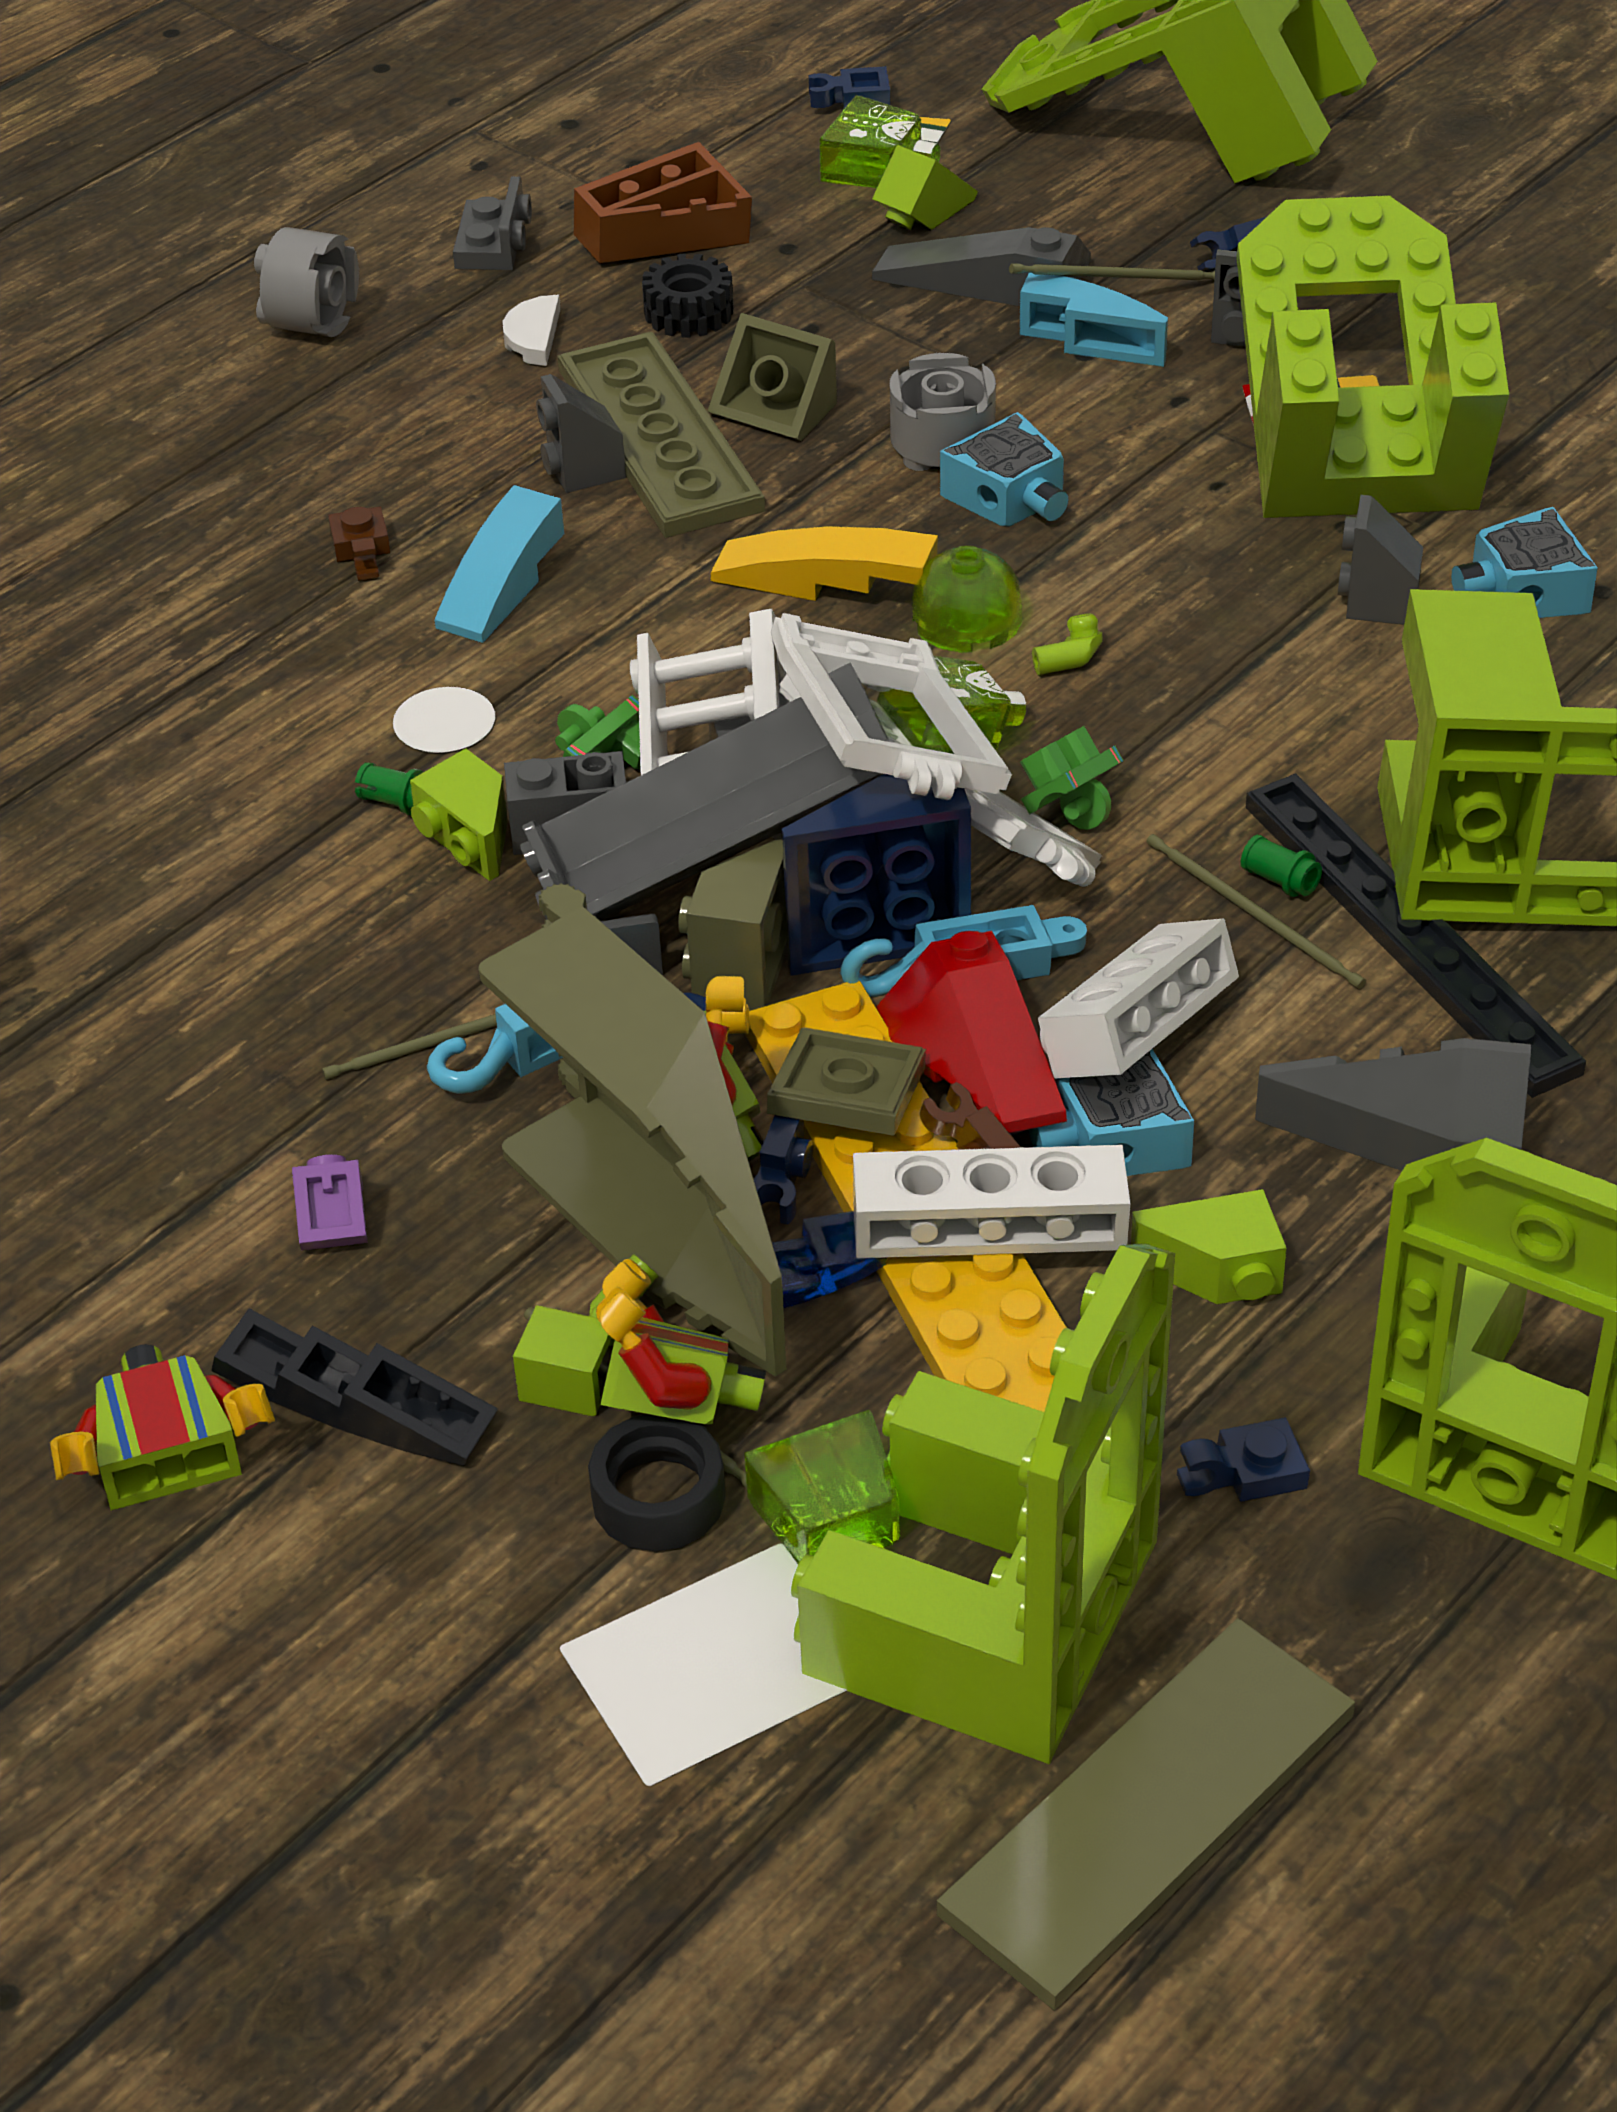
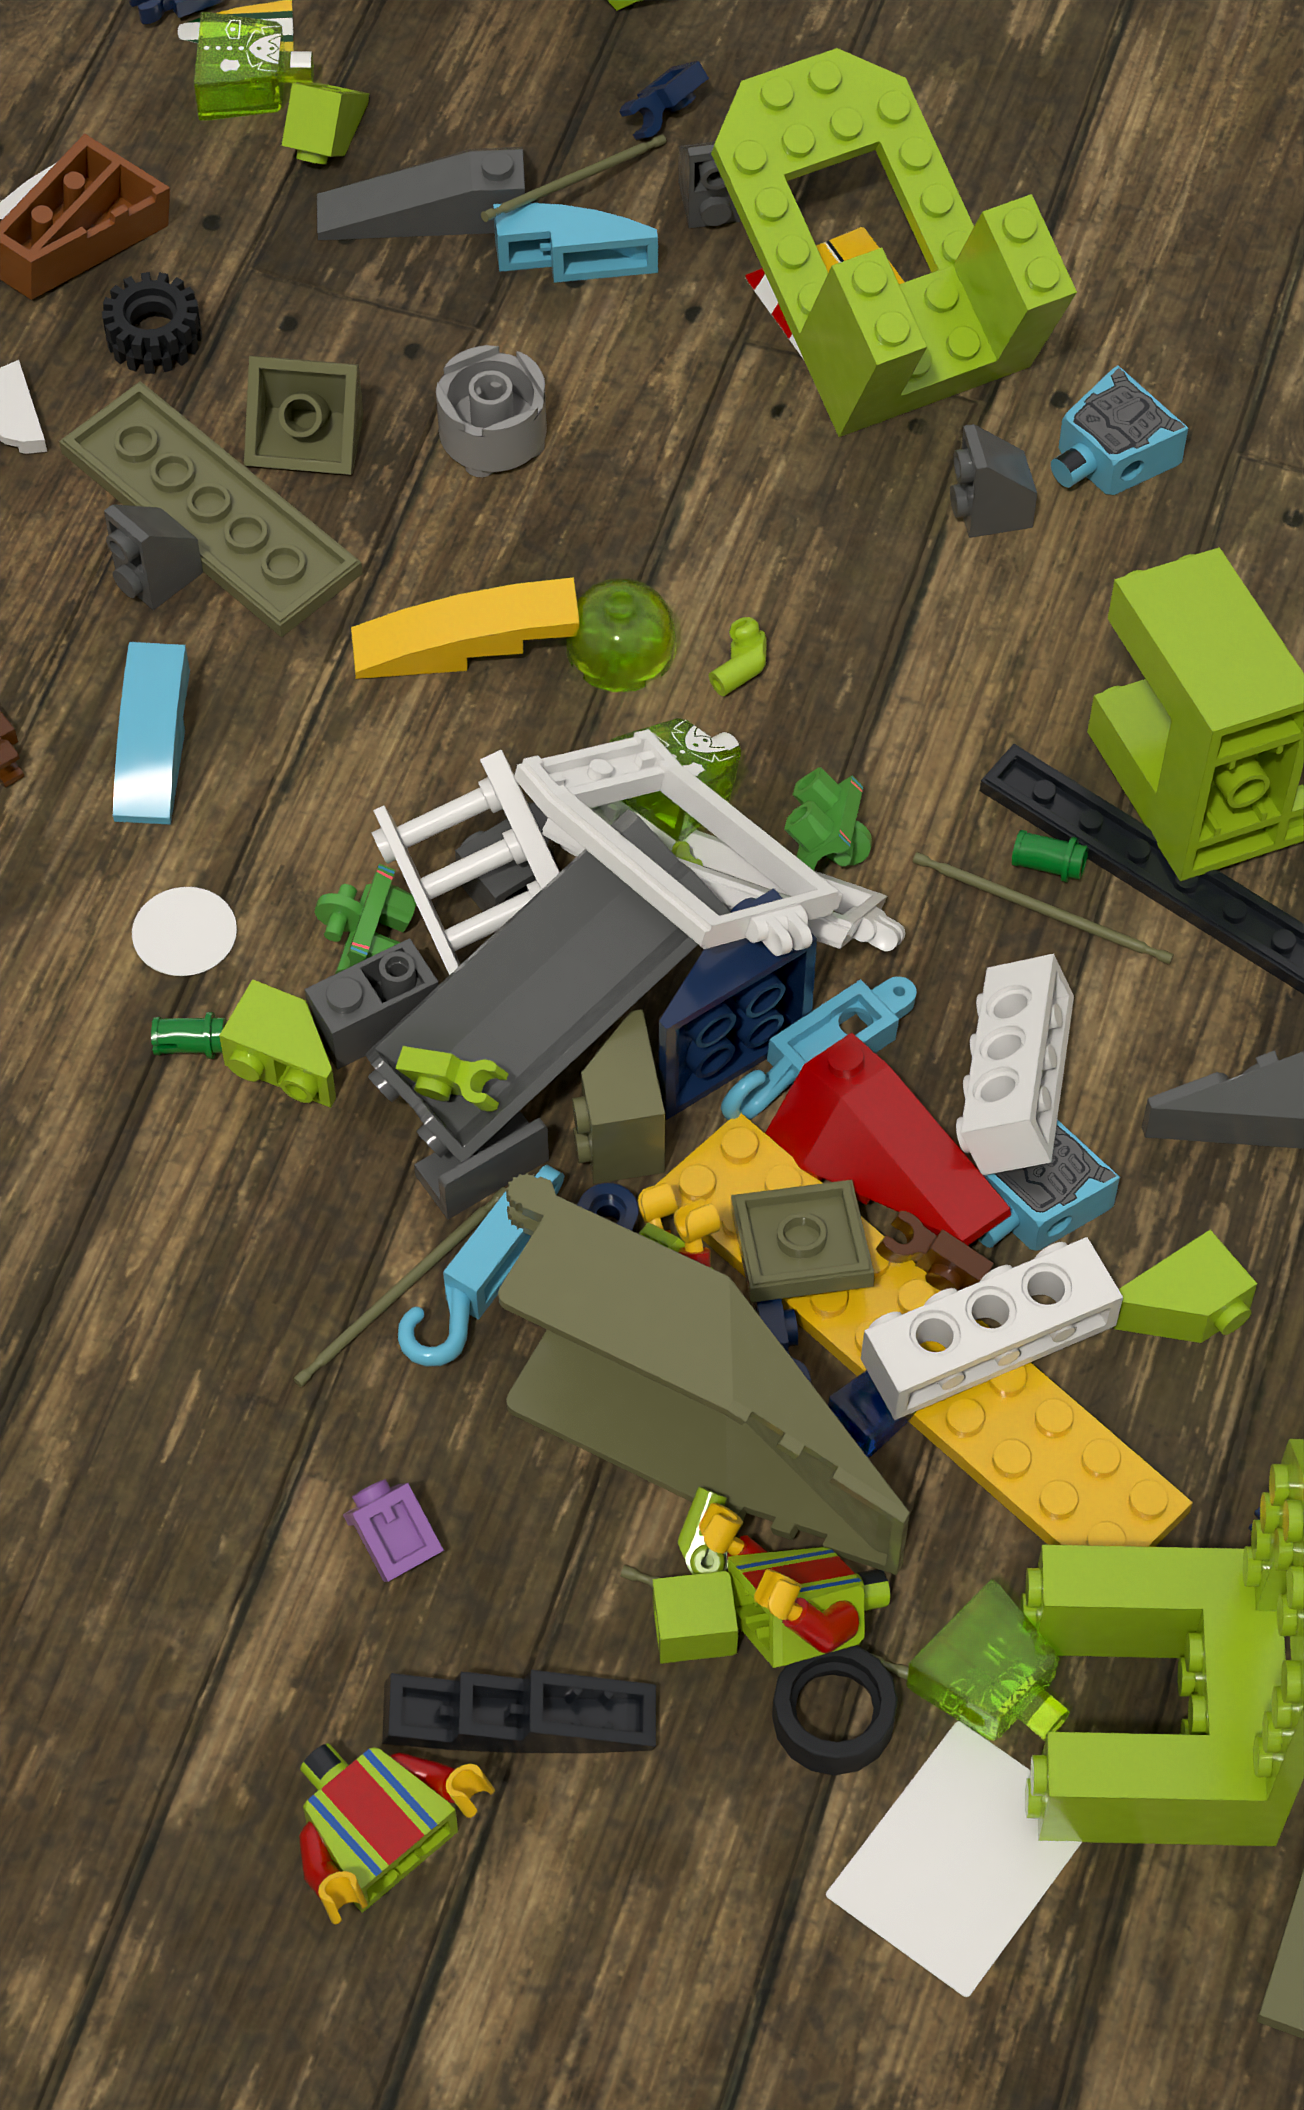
camera: 25 degrees left, 15 degrees up
medium azure torso [940,412,1068,526] -> none
none -> lime plate [395,1046,509,1111]

